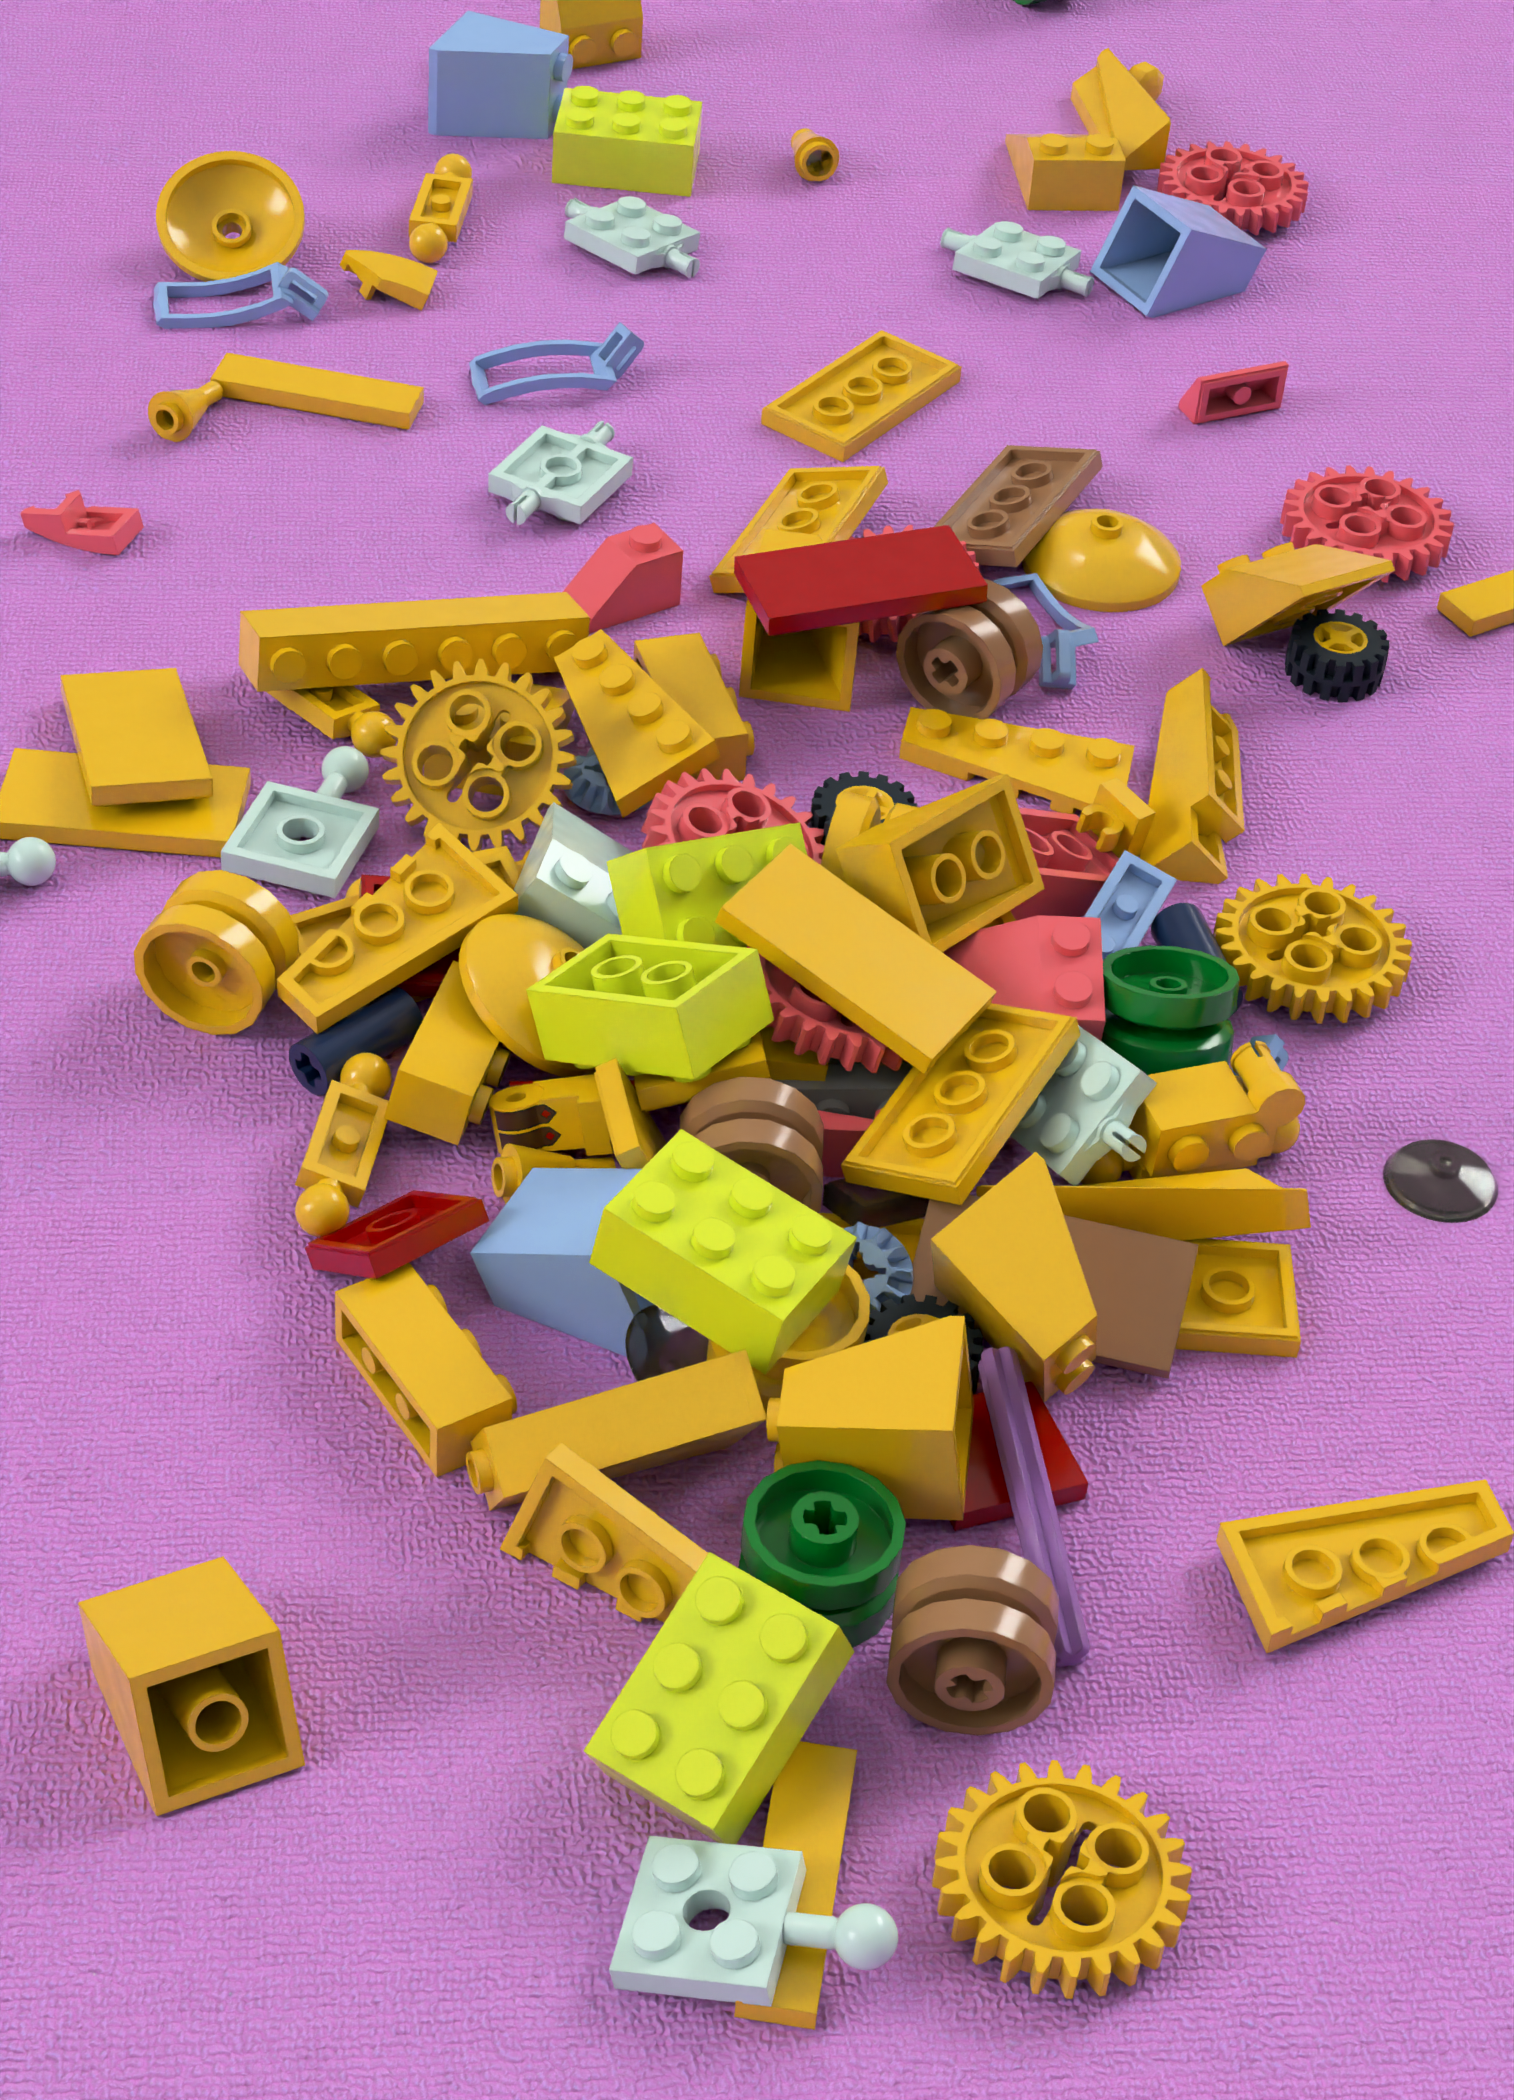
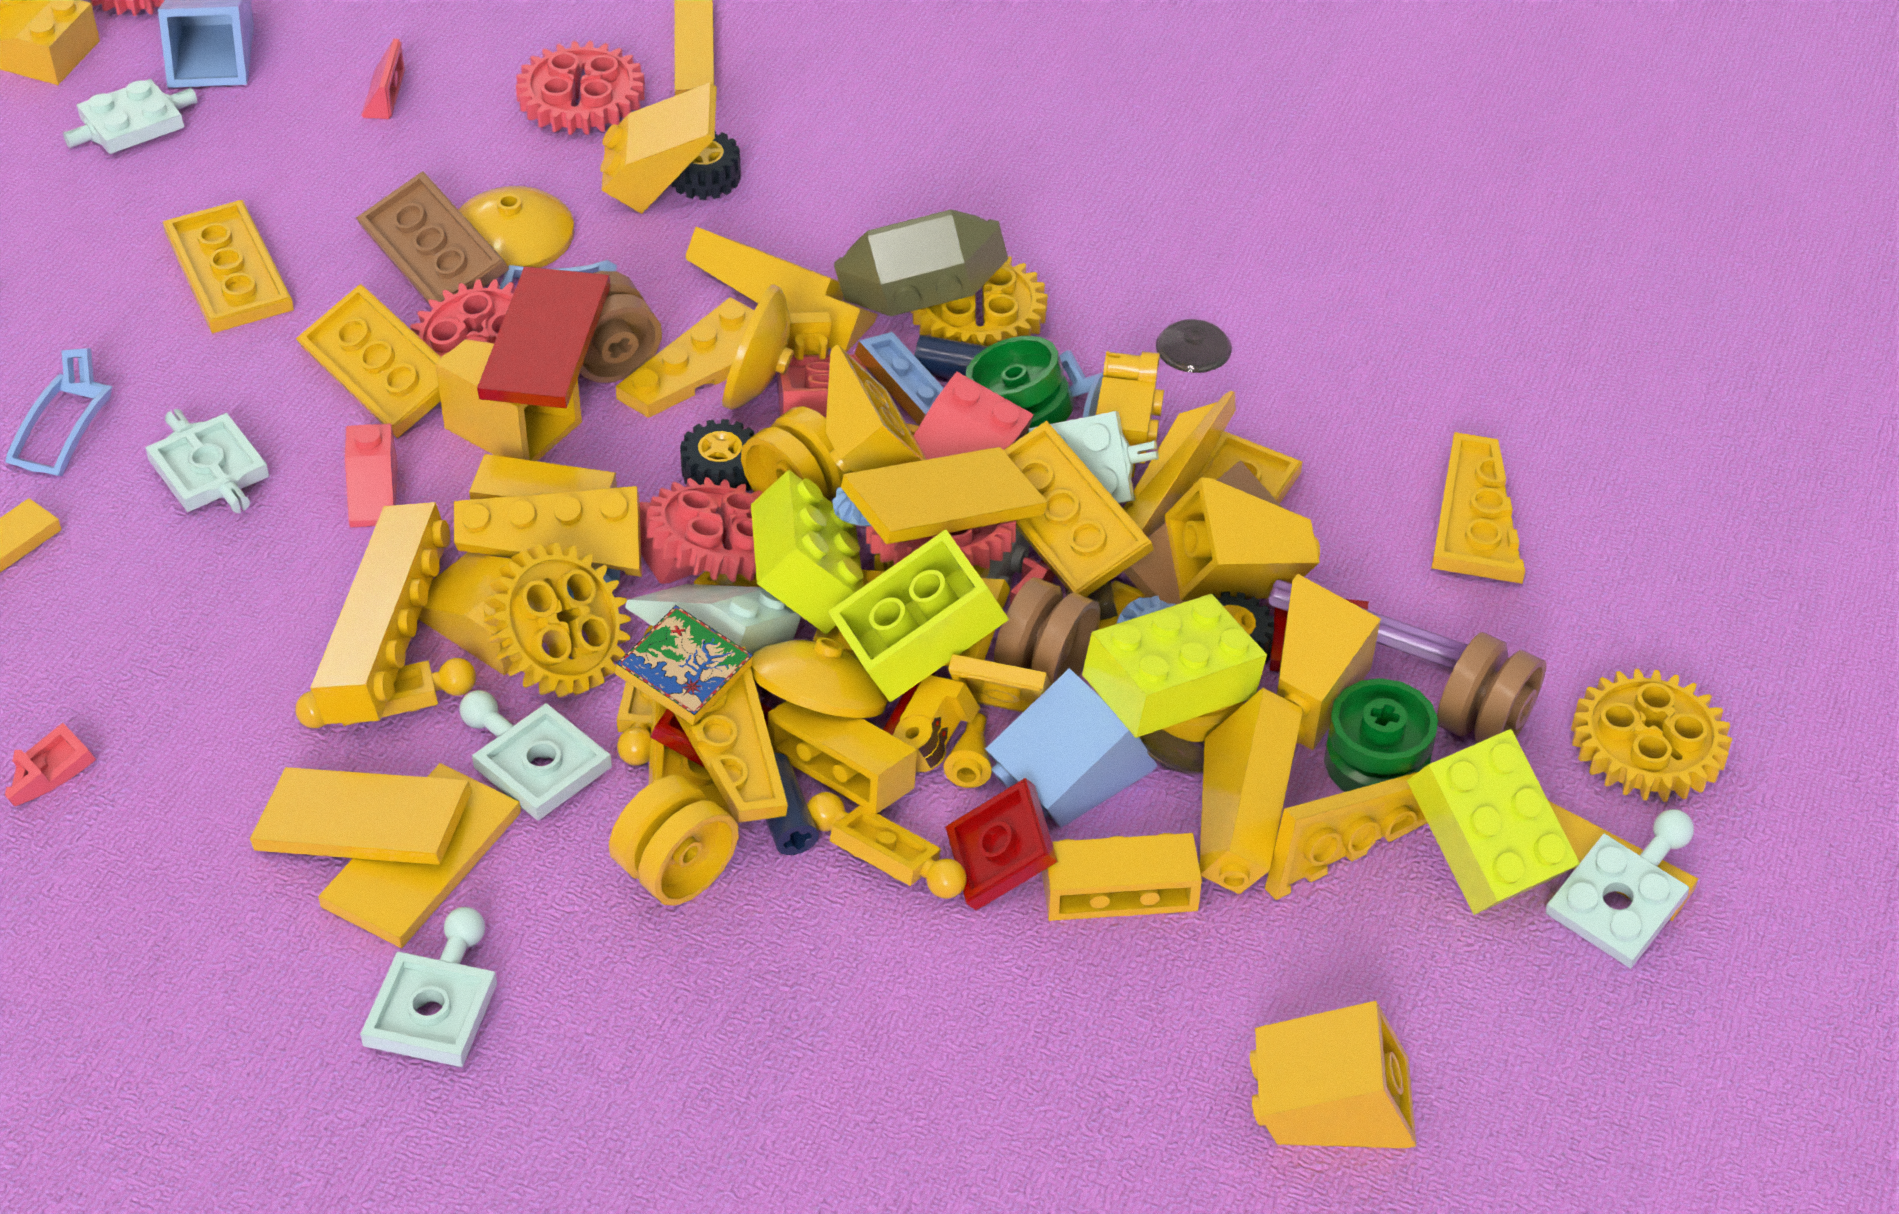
camera: 60 degrees left, 5 degrees up
none -> tile [615,605,754,725]
none -> yellow dish [722,285,794,410]
none -> olive wedge [834,209,1008,317]

